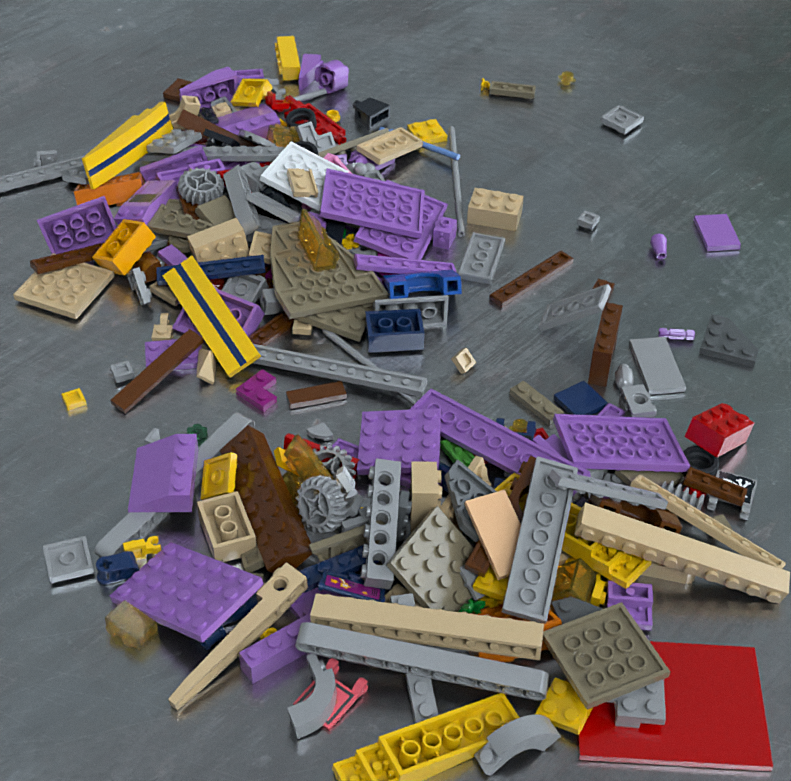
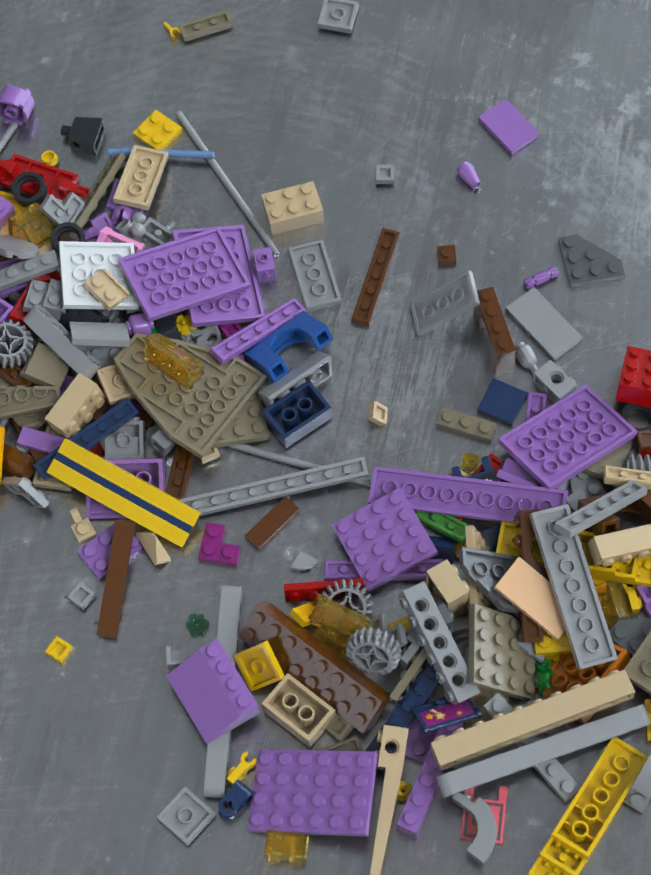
camera: 25 degrees left, 20 degrees up
white plate [335,466,356,493] -> none

